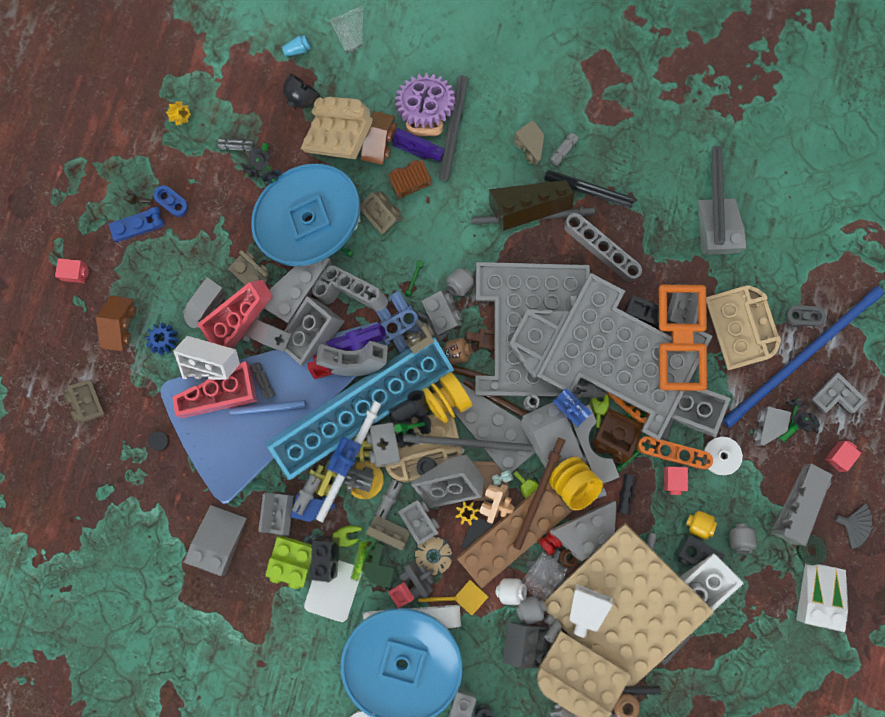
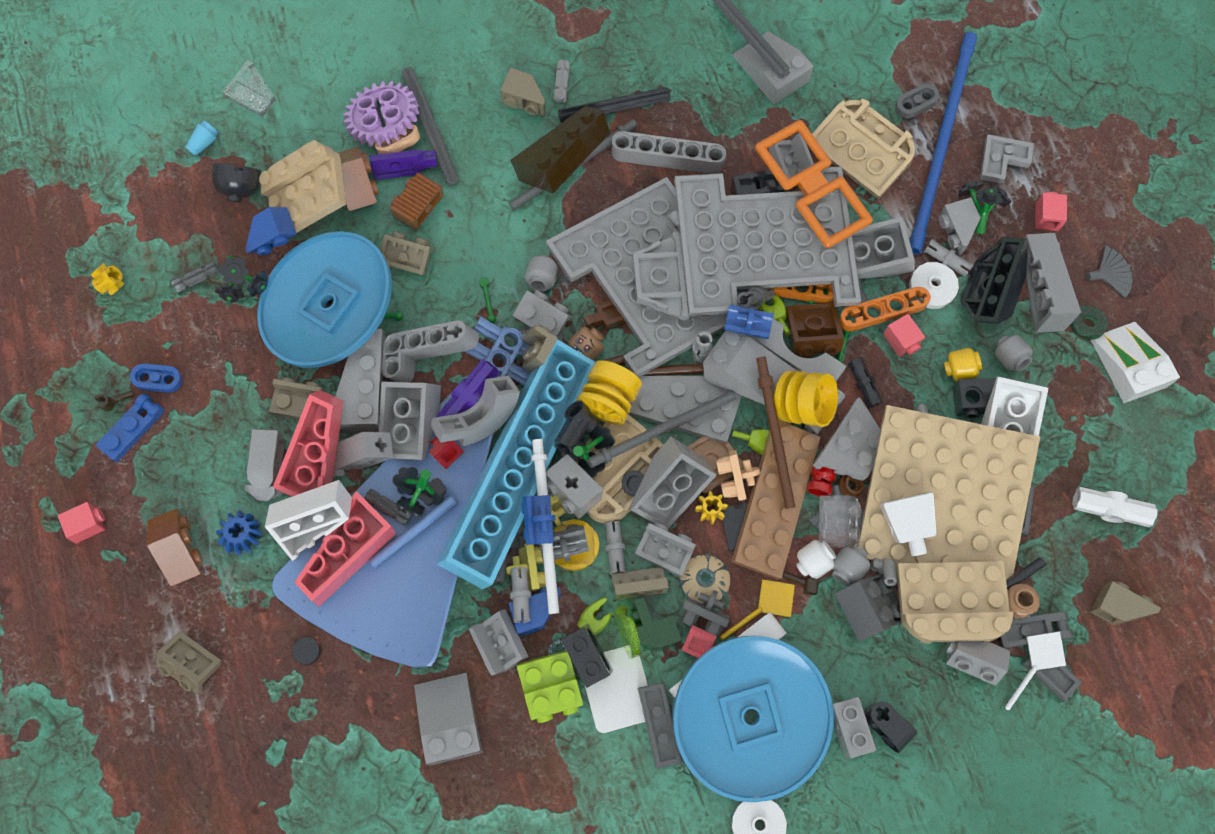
camera: 35 degrees left, 10 degrees down
light aqua piece [492,470,513,486] -> none
none -> blue slope [245,207,296,256]
none -> black plant [393,467,447,517]
none -> dark grey tile [637,682,683,769]
none -> dark brown hand [783,572,818,595]
none -> light grey pin [924,239,974,278]
none -> black wedge [961,237,1027,324]
none -> white piece [1072,487,1157,527]

